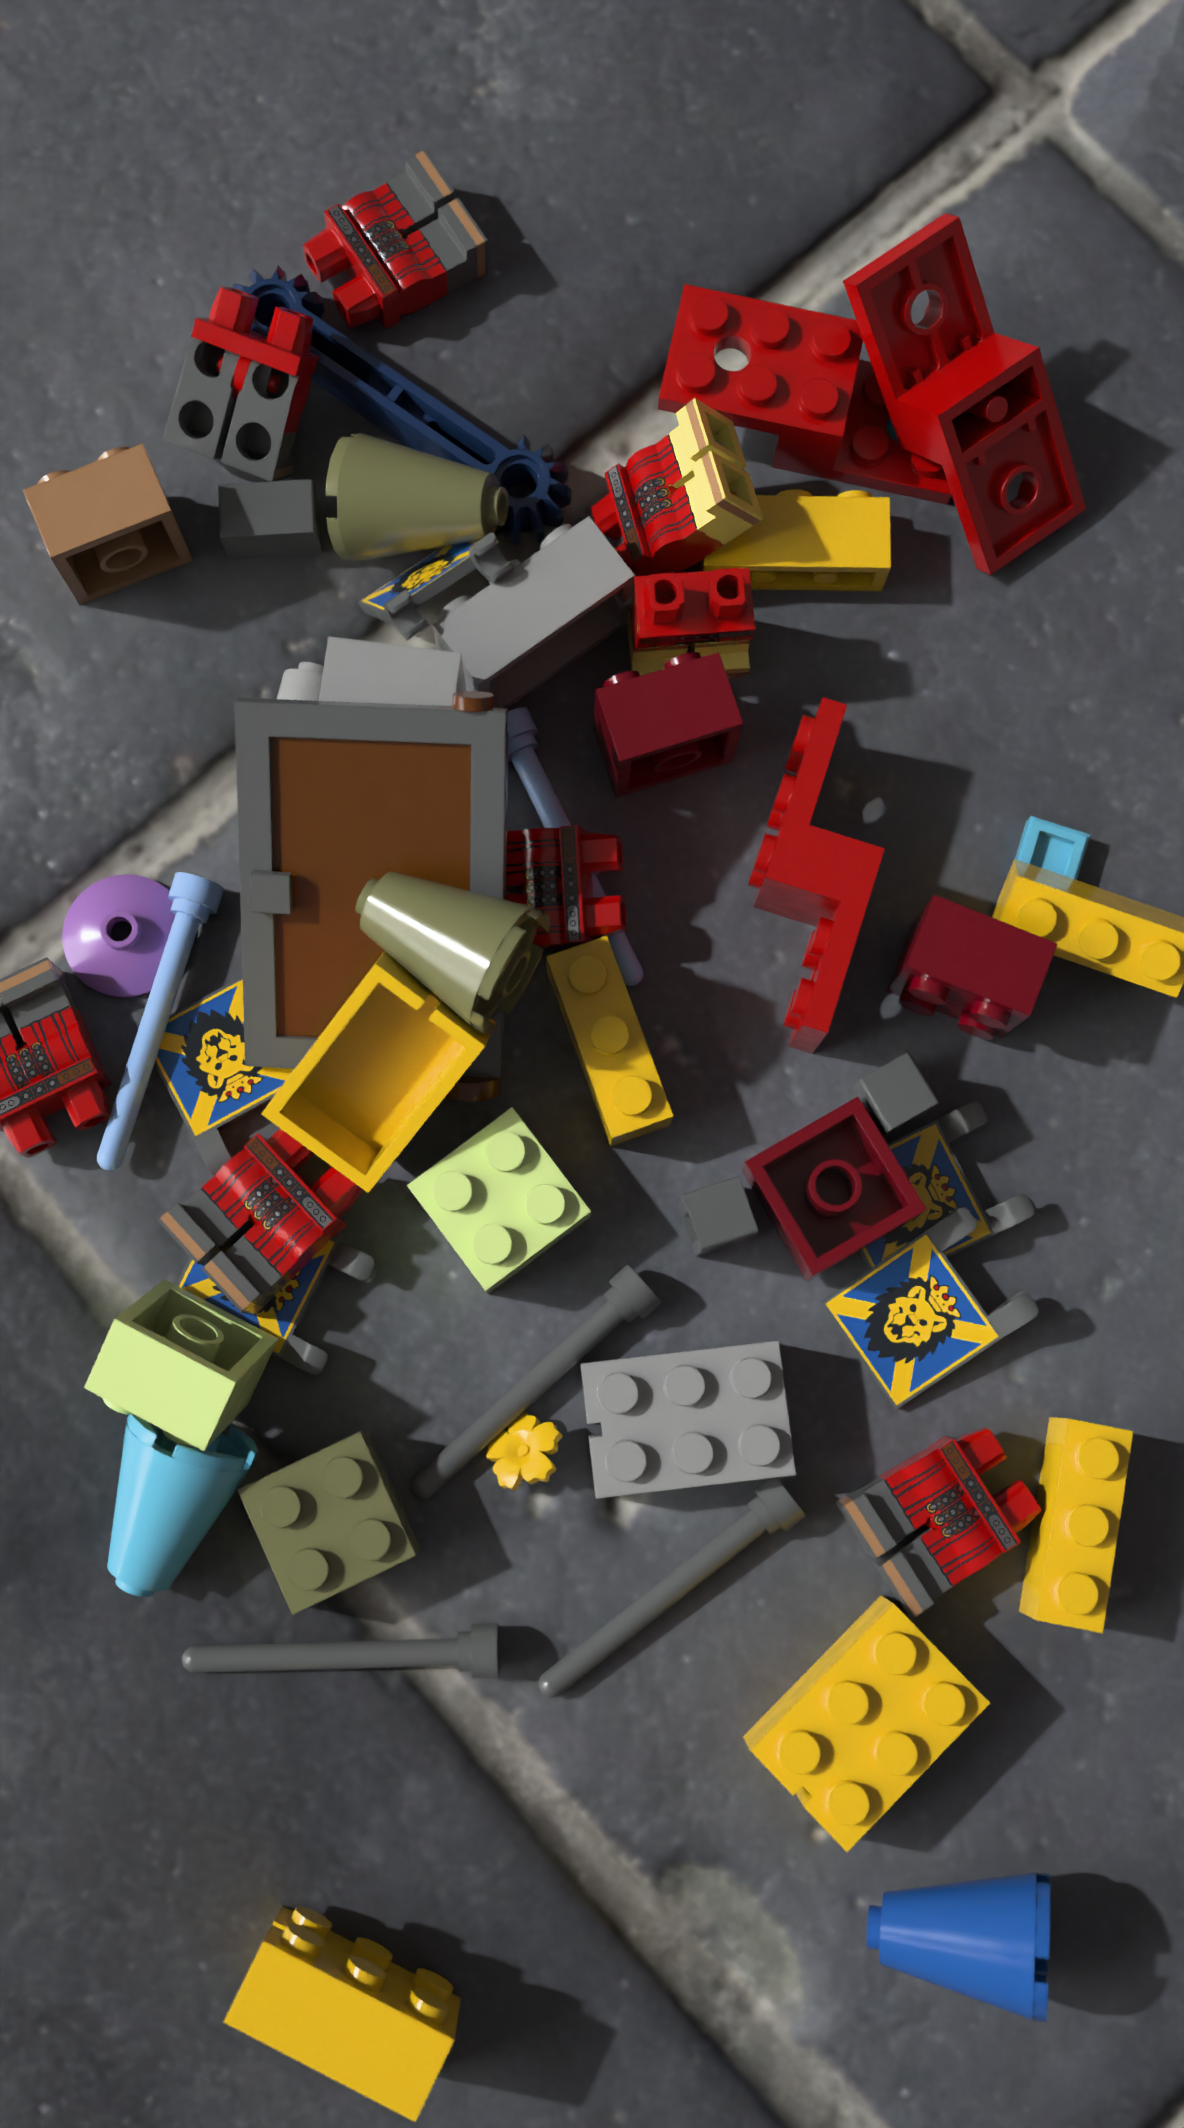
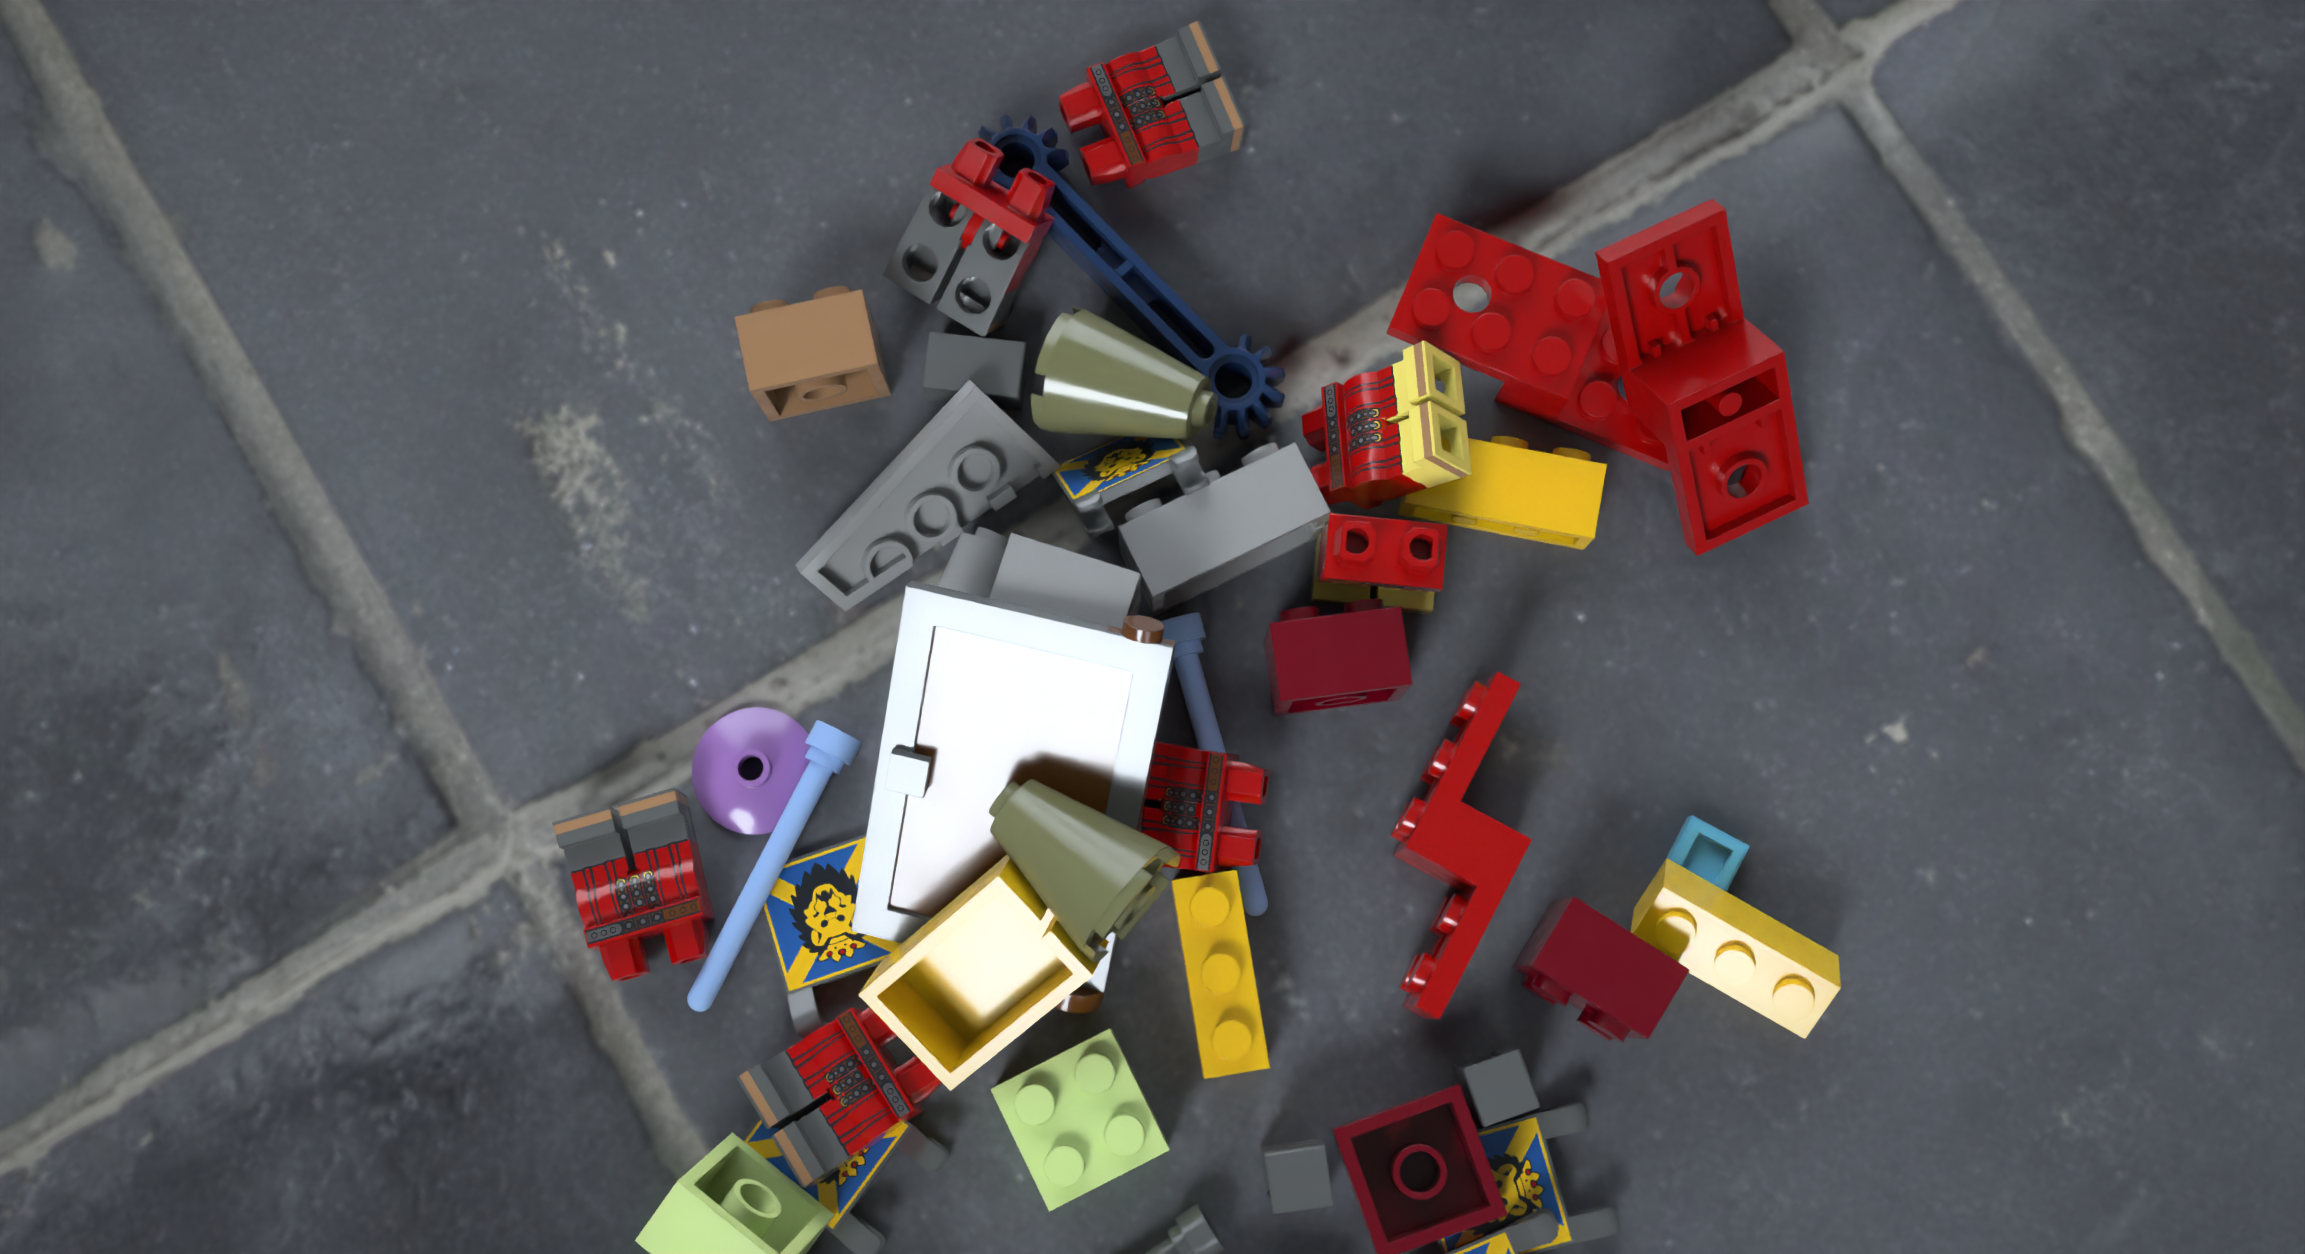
camera: 15 degrees right, 0 degrees up
none -> light grey wing [795,379,1062,612]

